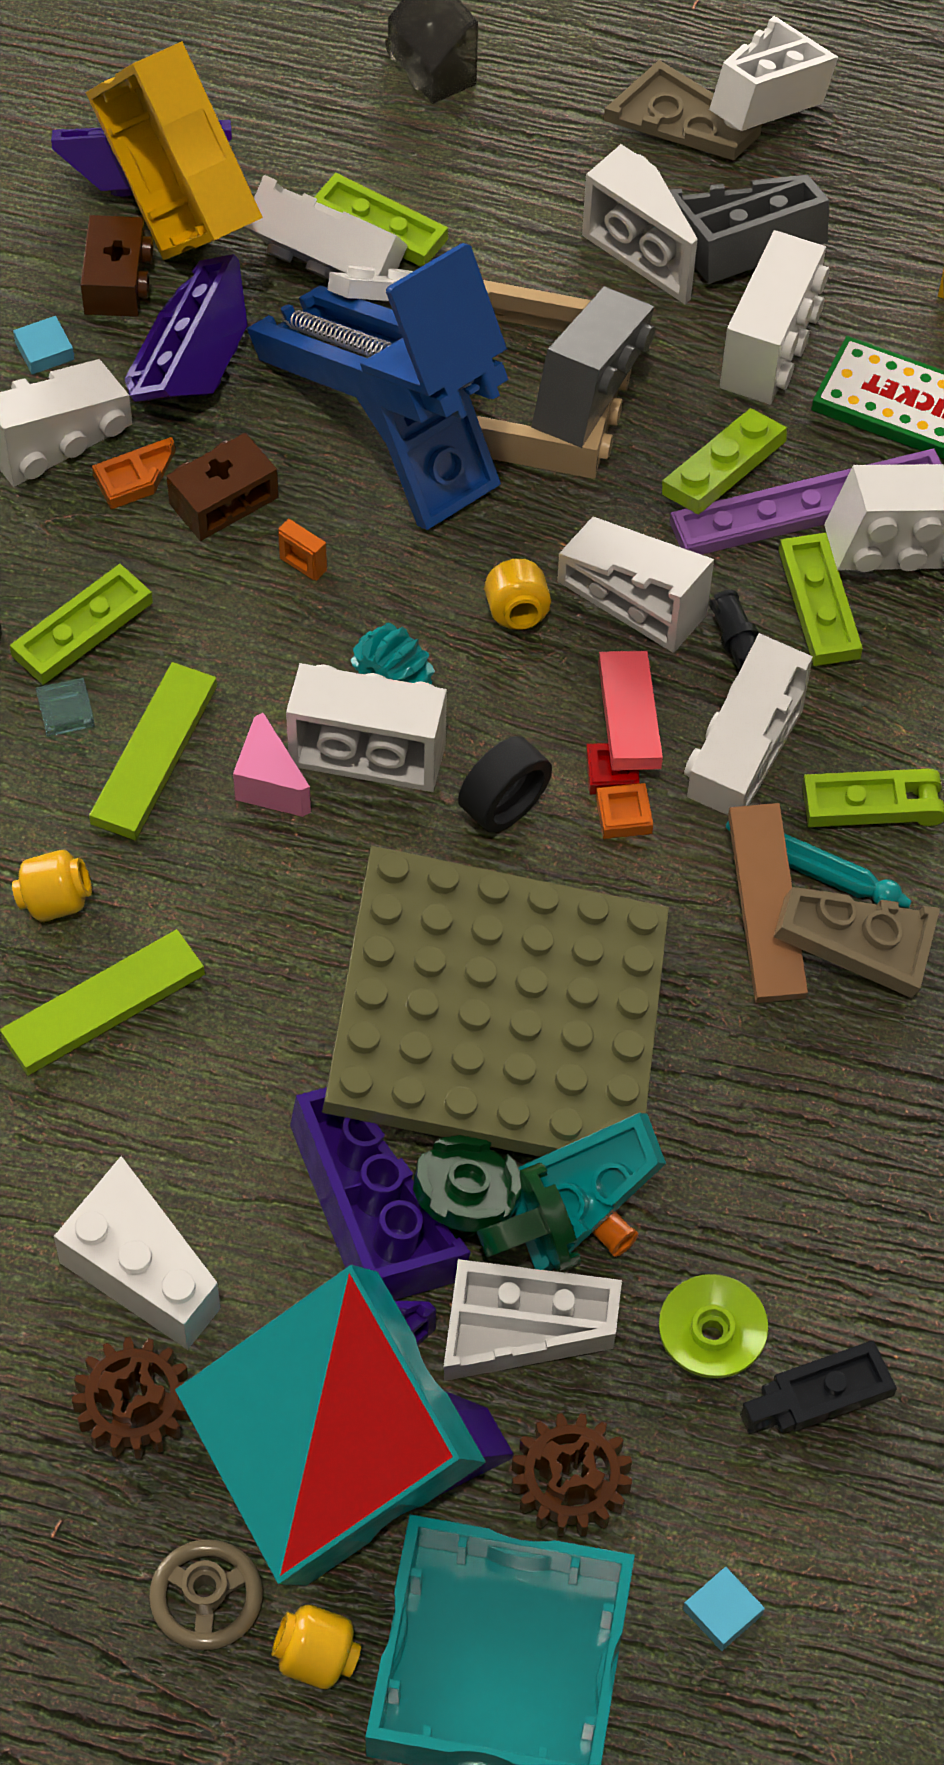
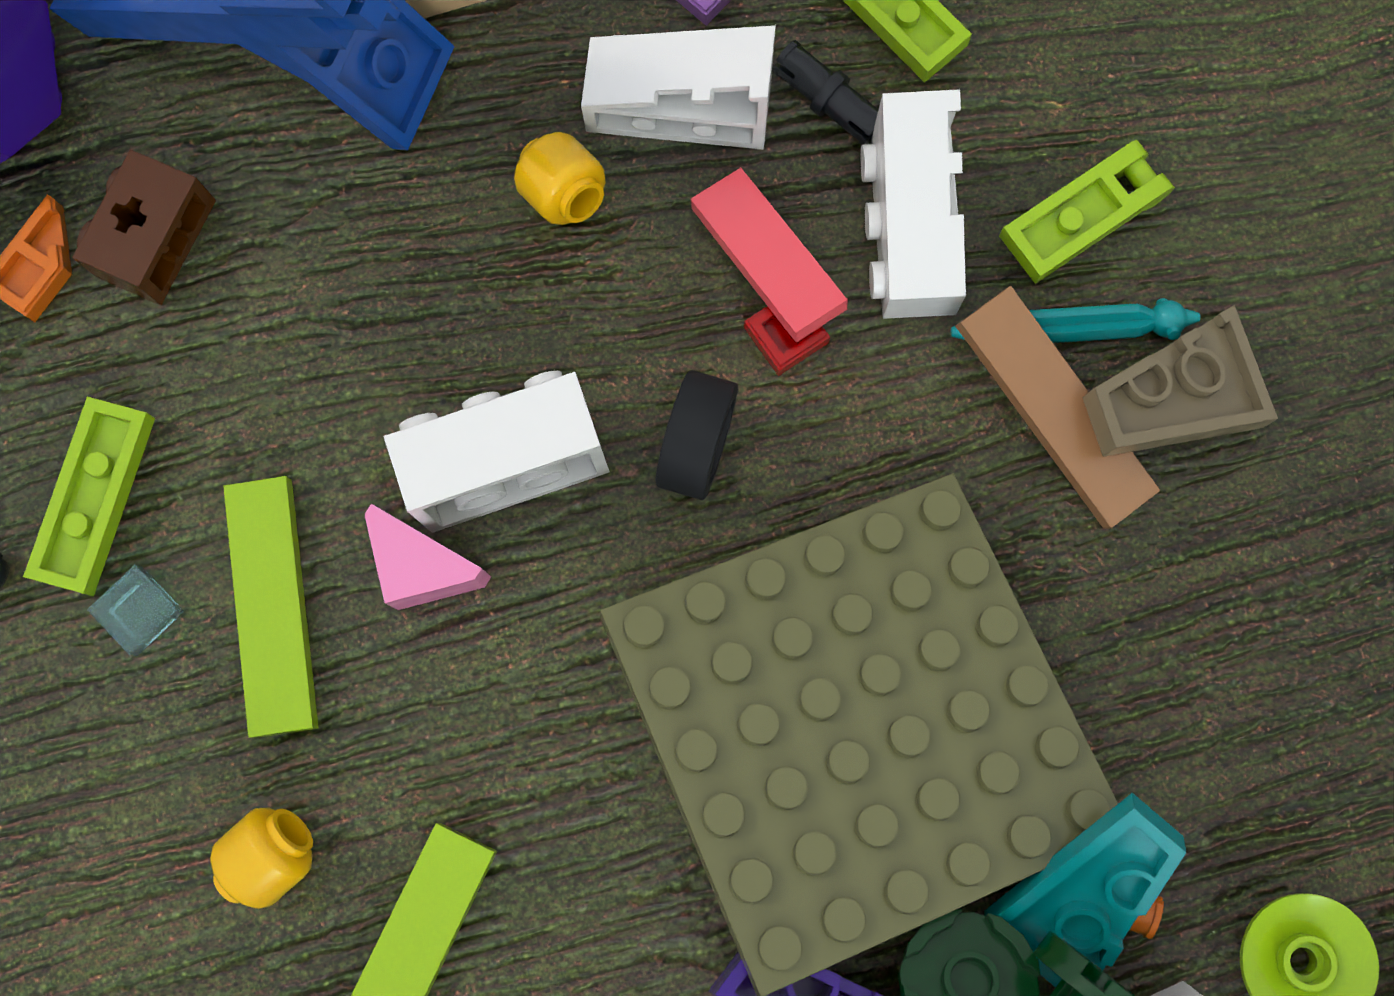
camera: 25 degrees left, 20 degrees up
orange tile [278,518,327,581] -> none
teal gear [351,622,435,684] -> none
orange tile [596,783,653,839] -> none

